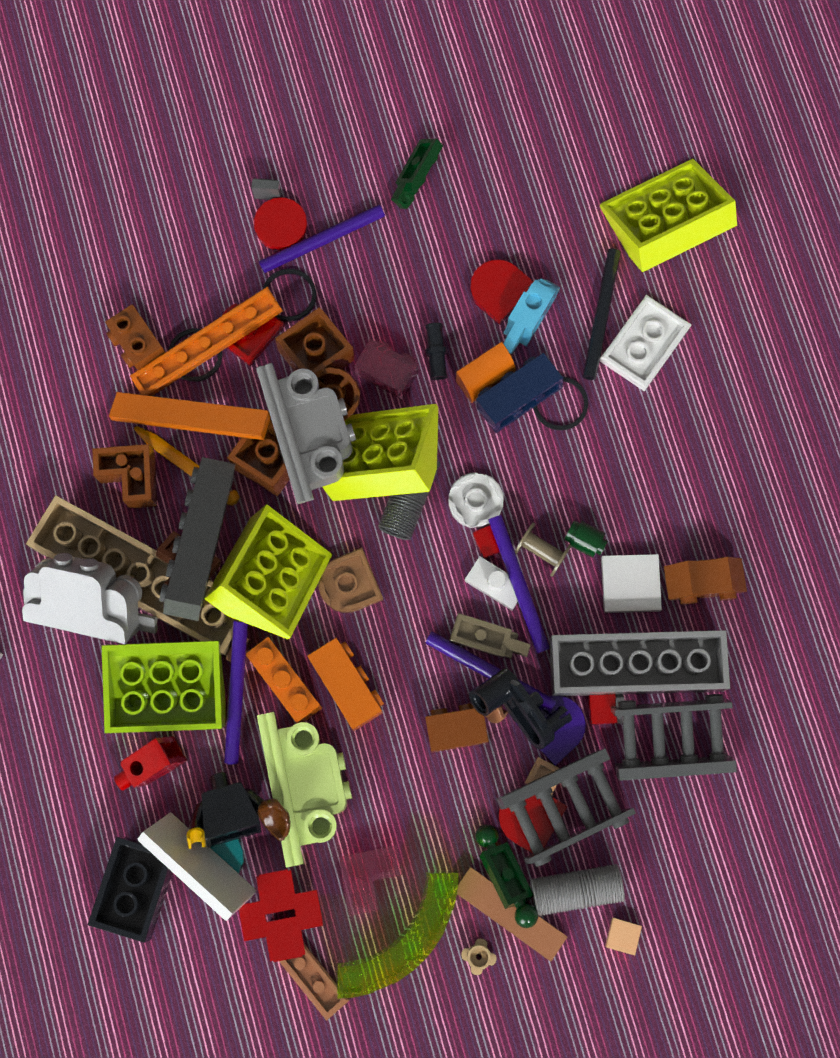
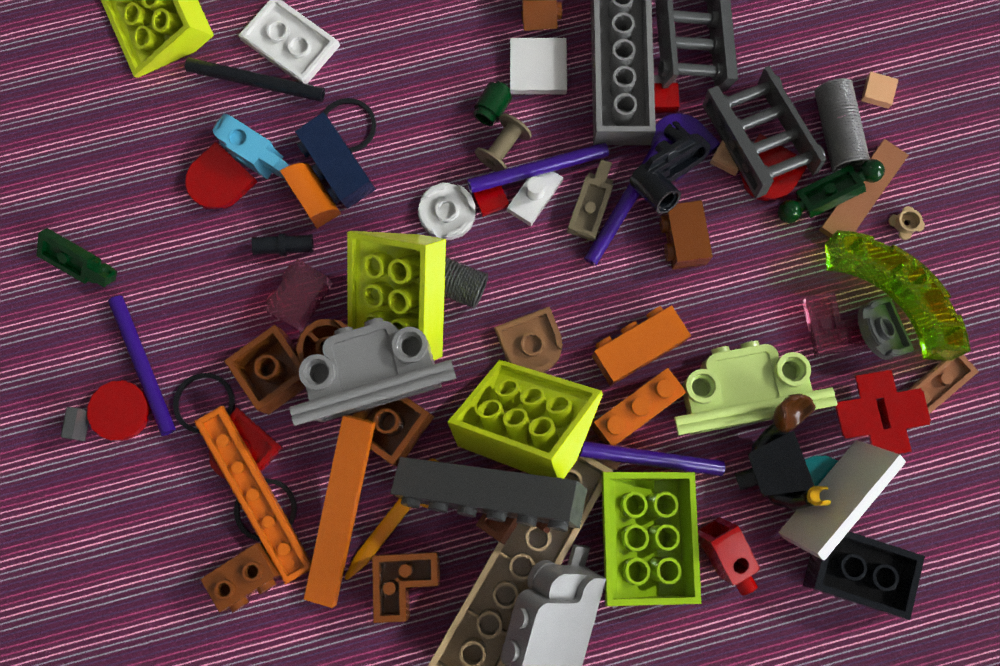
camera: 90 degrees left, 0 degrees up
none -> dark grey tile [858,296,914,360]

